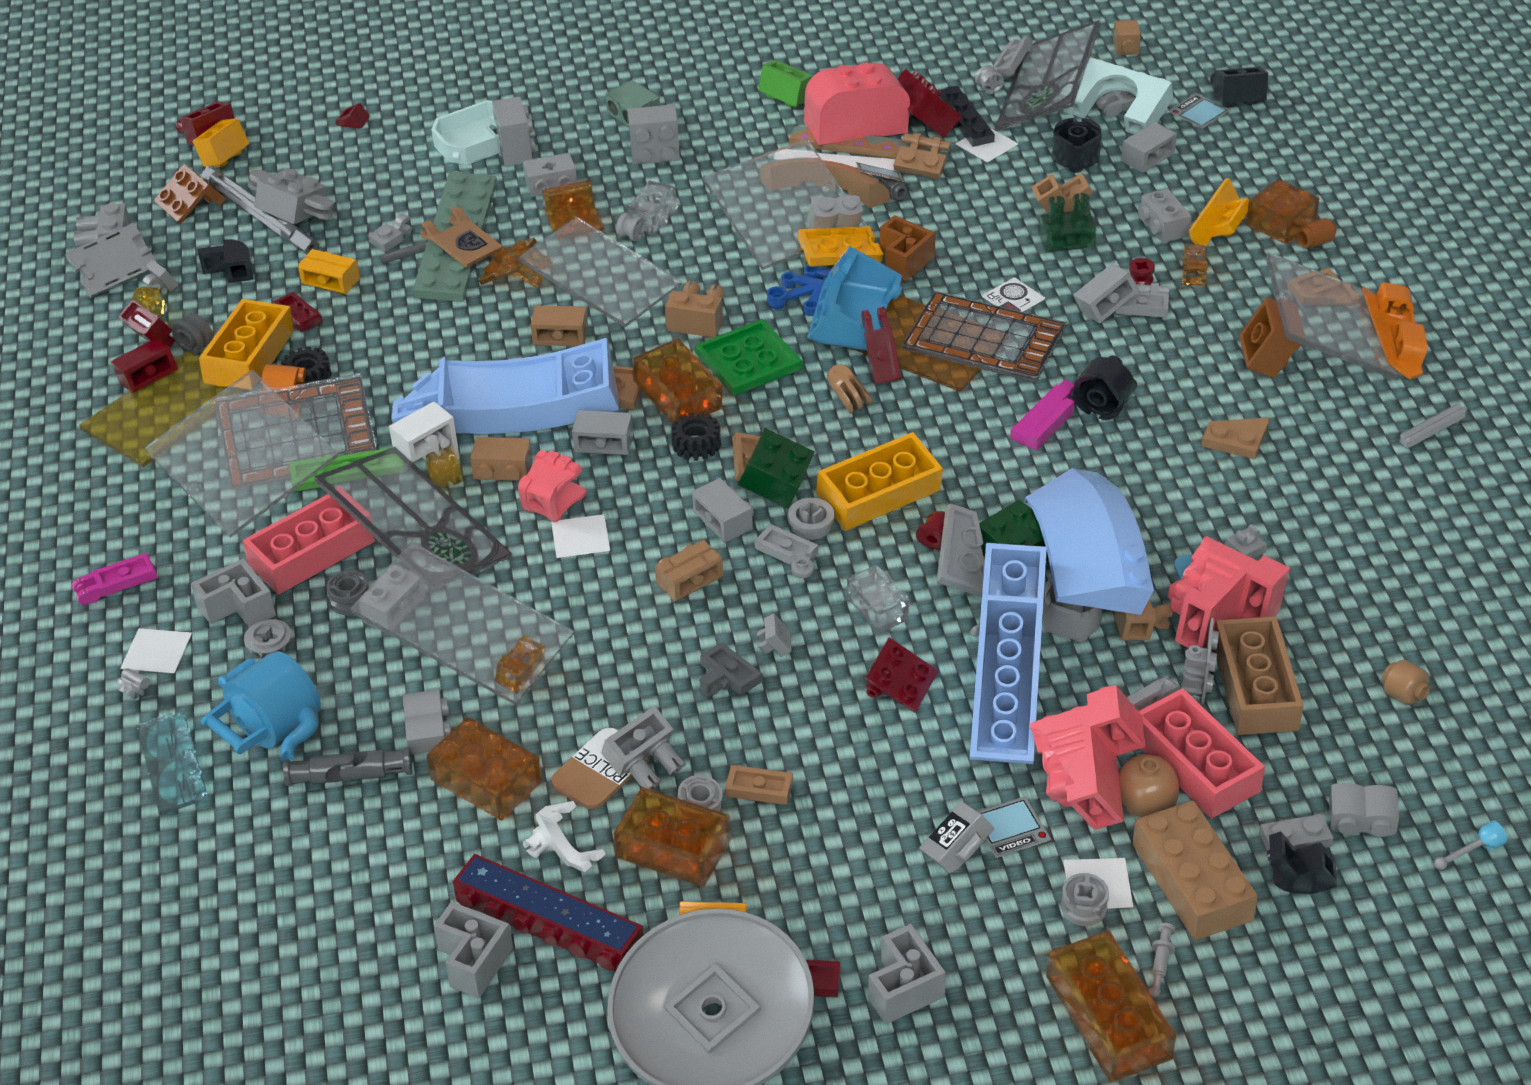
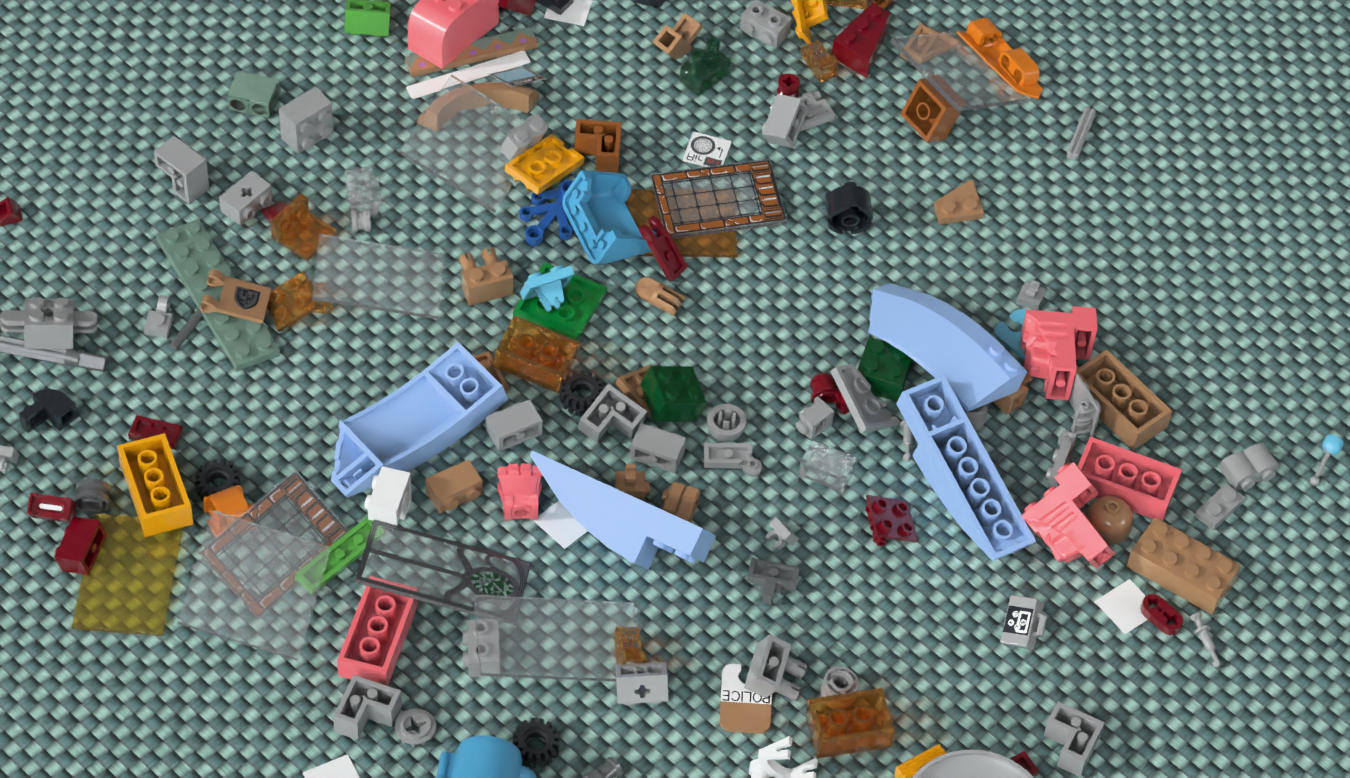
camera: 40 degrees left, 10 degrees up
dark pink hinge [72,553,158,605] -> none
clear yellow brick [131,286,166,319] -> none
light orange brick [298,249,360,295] -> none
dark grey wheel [327,570,369,615] -> none
light grey brick [403,689,452,754] -> none
clear yellow wheel [426,447,462,490] -> none
clear orange brick [426,717,542,821] -> none
light aqua piece [431,100,501,165] -> none
medium nougat brick [531,306,588,346] -> none
medium nougat plate [725,765,793,805] -> none
light orange brick [816,432,943,531] -> none
dark grey pin [878,176,907,200] -> none
medium nougat plate [893,132,951,180] -> none
sticker [978,796,1051,858] -> none
dark pink piece [1010,379,1074,450] -> none
clear orange brick [1046,930,1176,1083] -> none
light grey wheel [1061,873,1109,926] -> none
black brick [1267,831,1337,894] -> none
medium nougat head [1382,660,1430,705] -> none
none -> black tyre [513,718,559,768]
none -> medium azure plate [520,265,574,312]
none -> light blue slope [530,451,716,570]
none -> light grey brick [578,384,647,443]
none -> medium nougat brick [614,464,650,501]
none -> light grey brick [615,662,668,705]
none -> light grey brick [796,396,834,440]
none -> dark red wedge [832,2,890,78]
none -> dark red beam [1140,594,1183,636]

